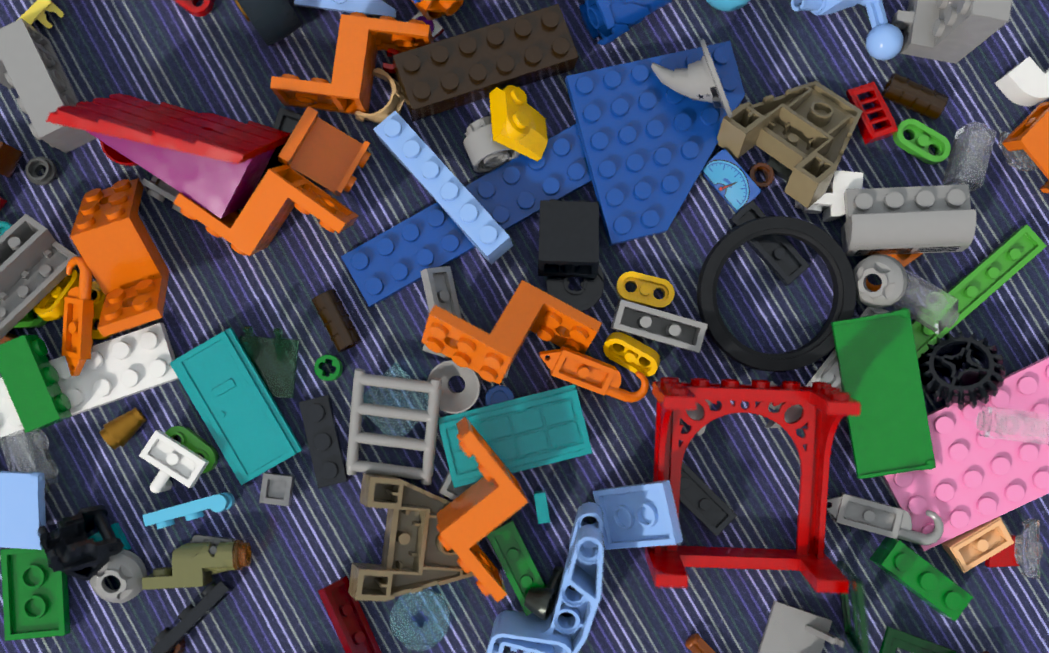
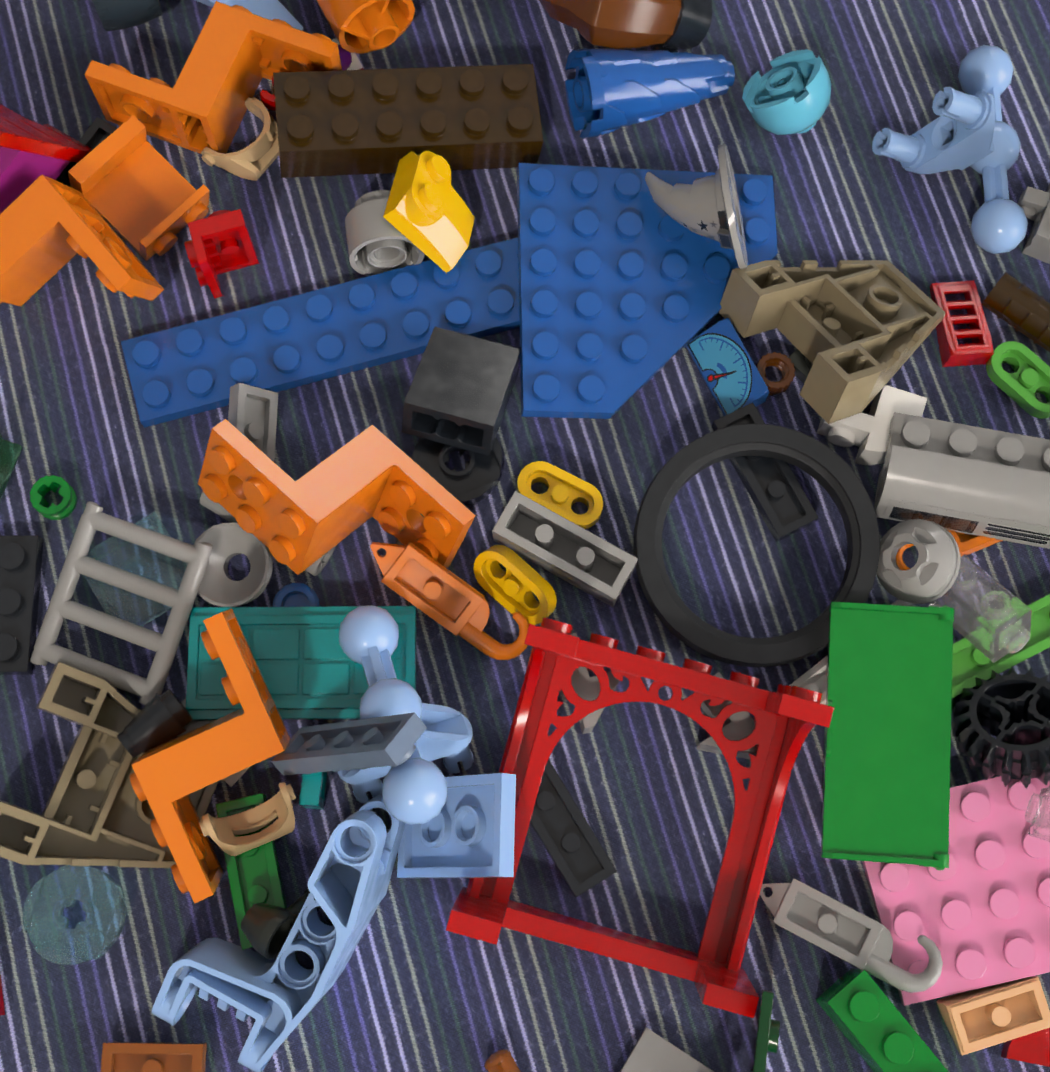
camera: 10 degrees right, 10 degrees down
dark brown axle [312,289,361,353] -> none
light blue arch [373,110,513,265] -> none
none -> black cone [117,689,193,758]
none -> red bracket [184,209,259,299]
none -> tan helmet [199,782,296,856]
none -> sand blue plate [271,712,427,776]
none -> light blue connector [337,605,474,825]

